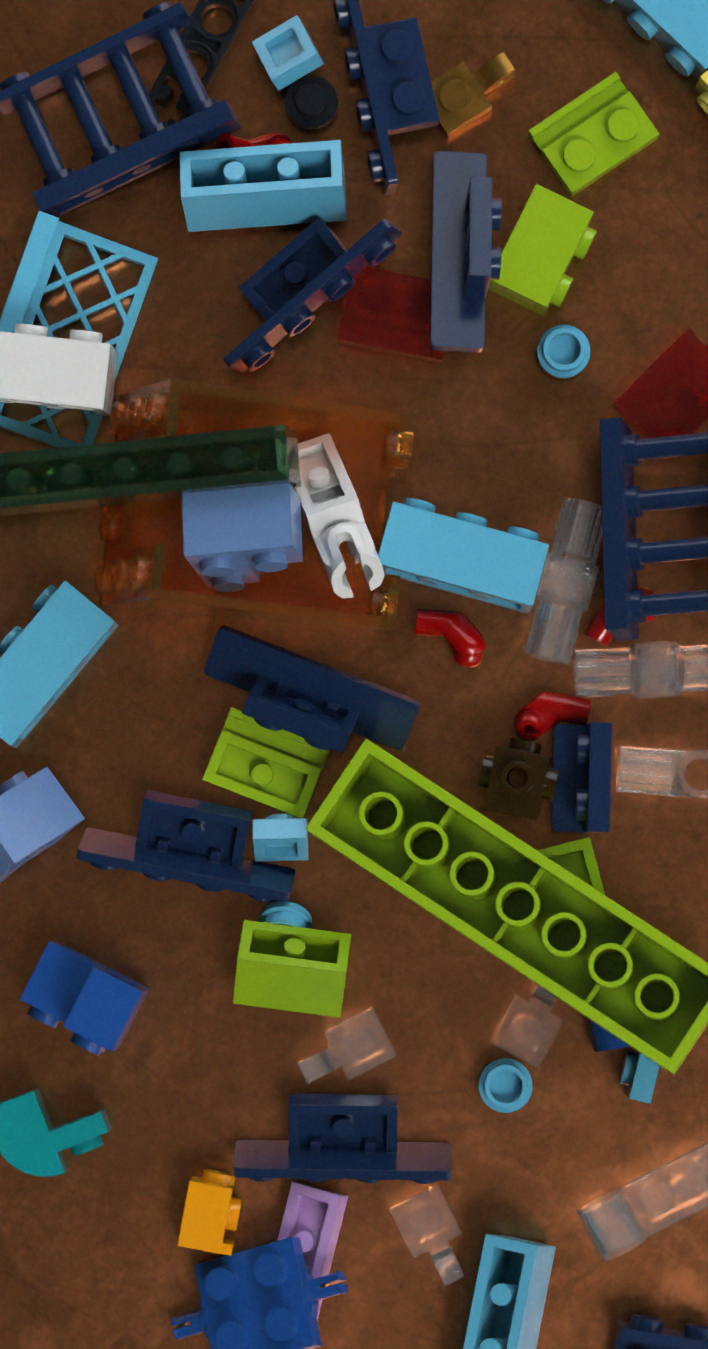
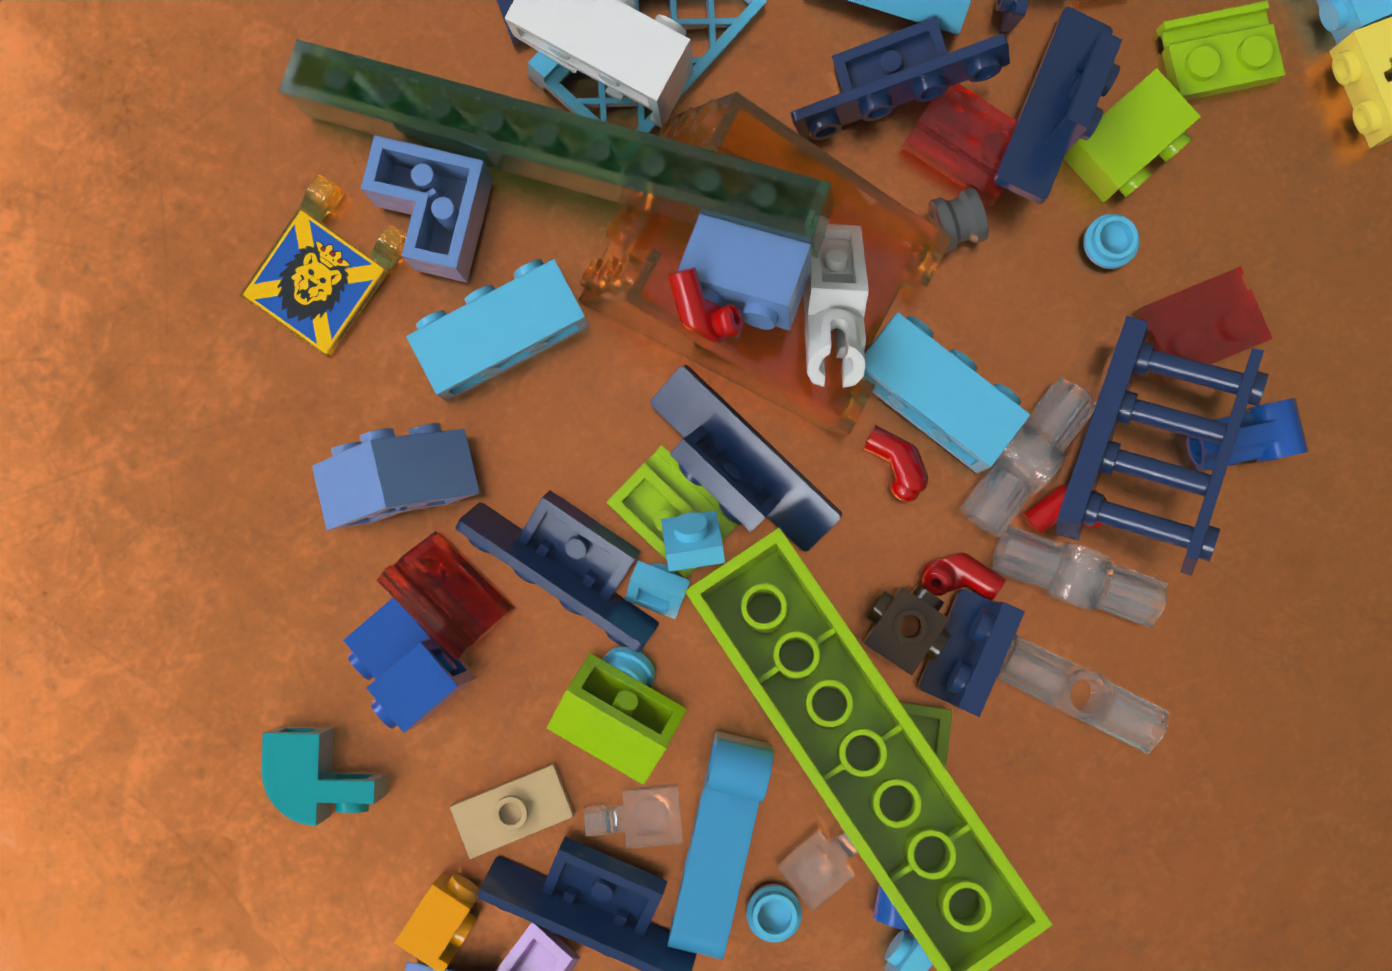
camera: 20 degrees right, 0 degrees up
none -> clear red plate [376,531,513,660]
none -> tan plate [450,762,575,859]
none -> medium azure plate [661,510,725,572]
none -> red arm [667,267,743,342]
none -> dark azure beam [667,731,774,960]
none -> dark grey wheel [928,187,989,253]

